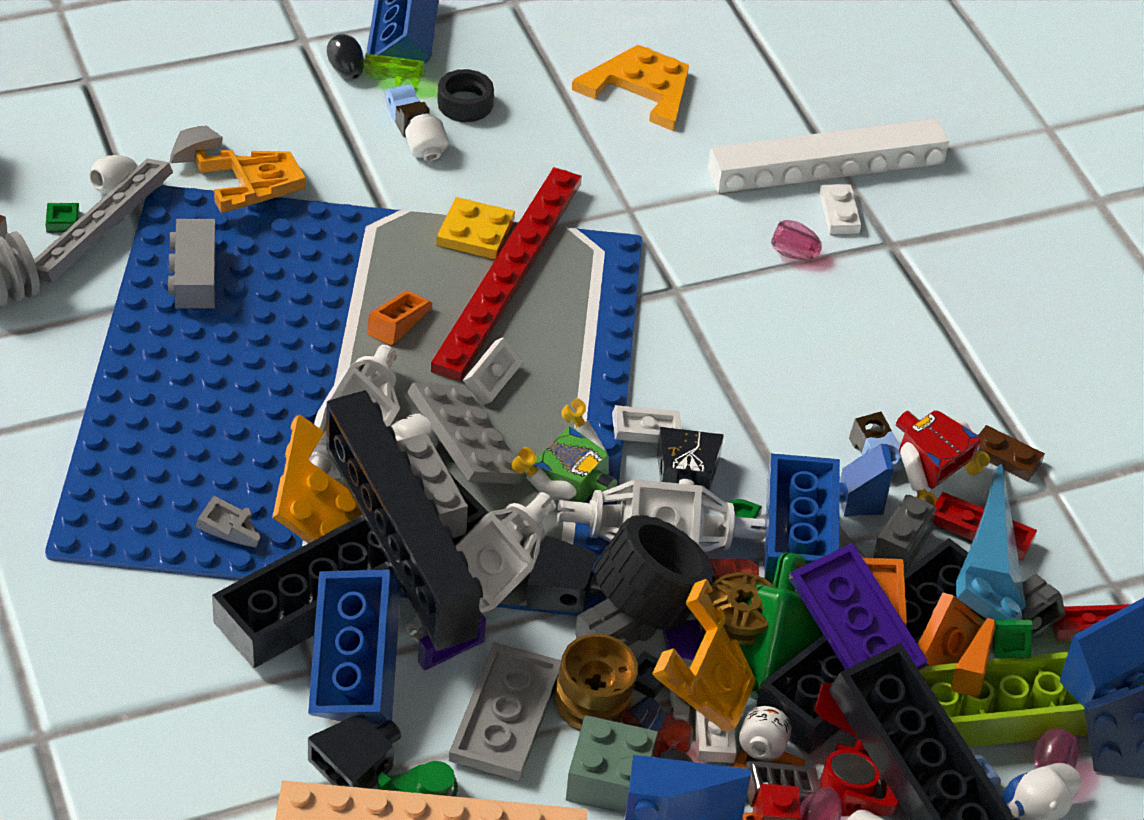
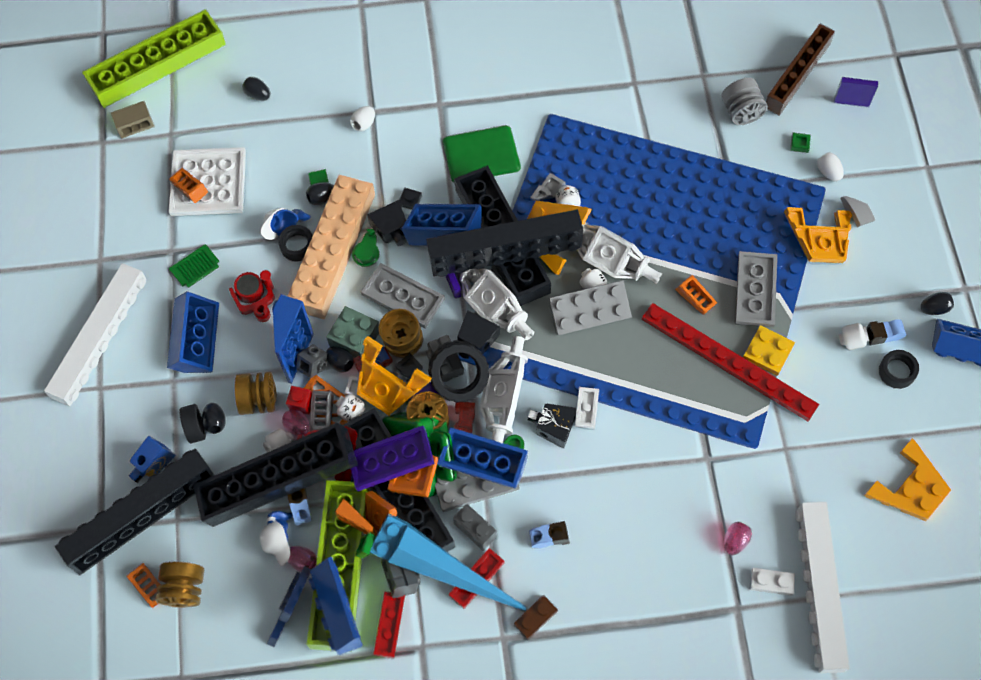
camera: 110 degrees right, 20 degrees up
light grey plate [34,158,174,283] -> none
light grey brick [168,219,216,309] -> none
clear neon green plate [363,53,426,92] -> none
light grey brick [397,433,468,538] -> none
white plate [463,337,523,405] -> none
torso [512,398,617,503] -> none
blue slope [839,444,894,516] -> none
red torso [895,410,990,505] -> none
none -> black plate [399,188,422,210]
none -> green piece [442,125,521,183]
none -> white head [555,185,581,206]
none -> light grey plate [735,251,777,327]

